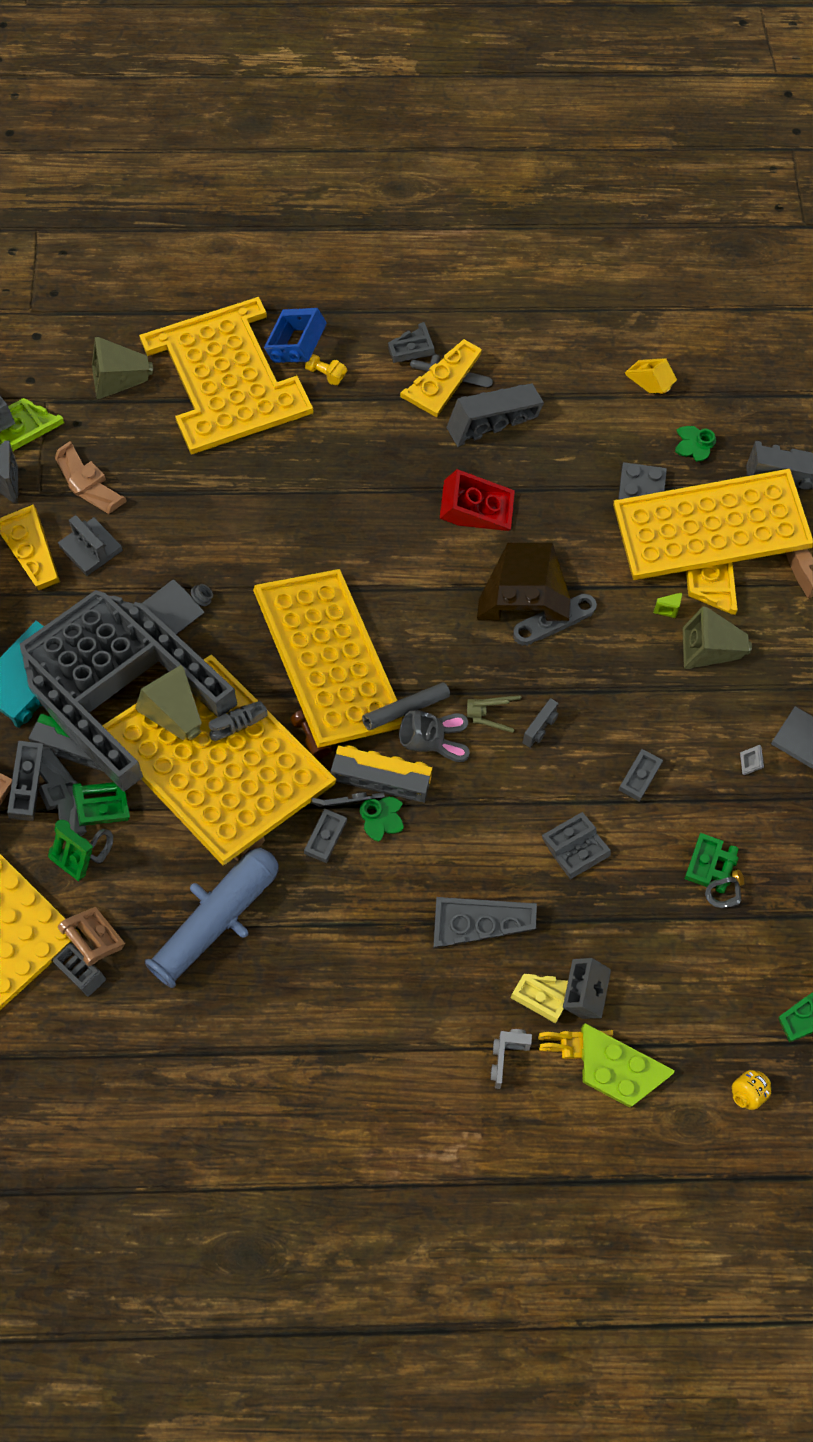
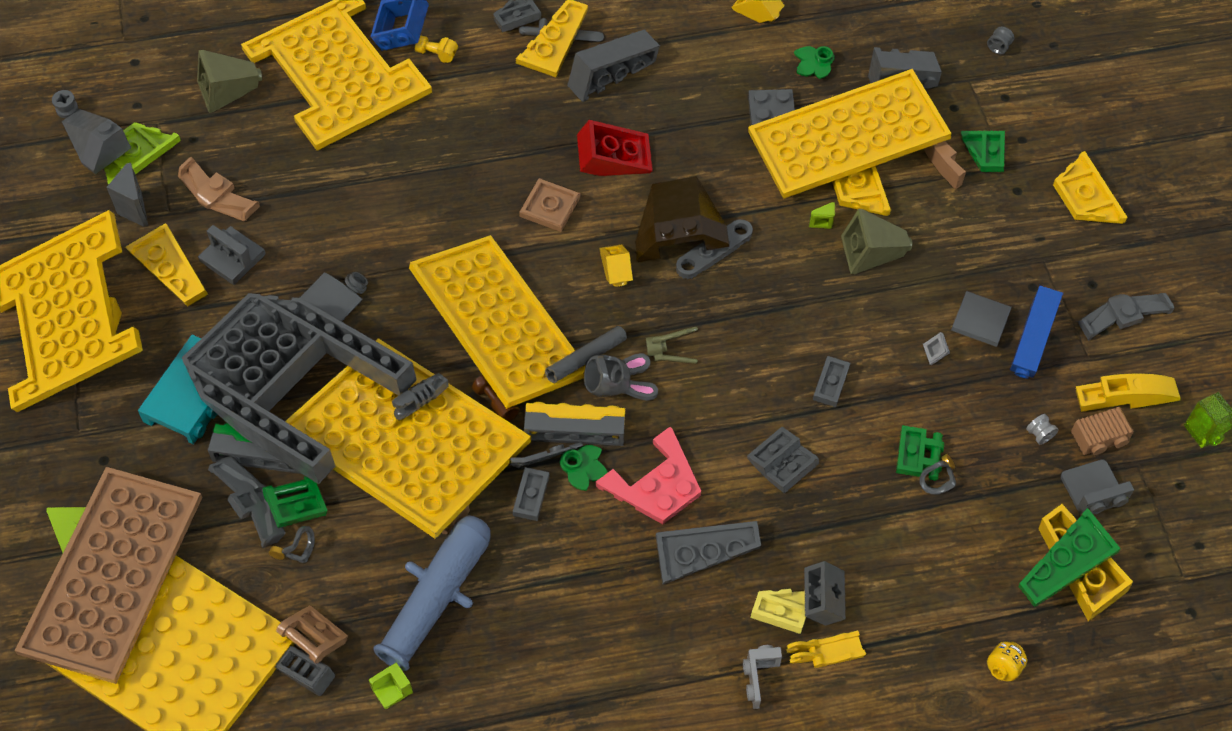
camera: 10 degrees left, 5 degrees down
dark grey slope [7,741,43,821] -> none
green plate [48,820,93,882] -> none
olive slope [135,665,202,740] -> none
dark grey plate [522,698,559,748] -> none
lime wing [581,1023,675,1107] -> none
none -> lime panel [369,662,413,709]
none -> medium nougat plate [519,178,580,232]
none -> coral wing [596,427,701,524]
none -> yellow slope [600,245,633,286]

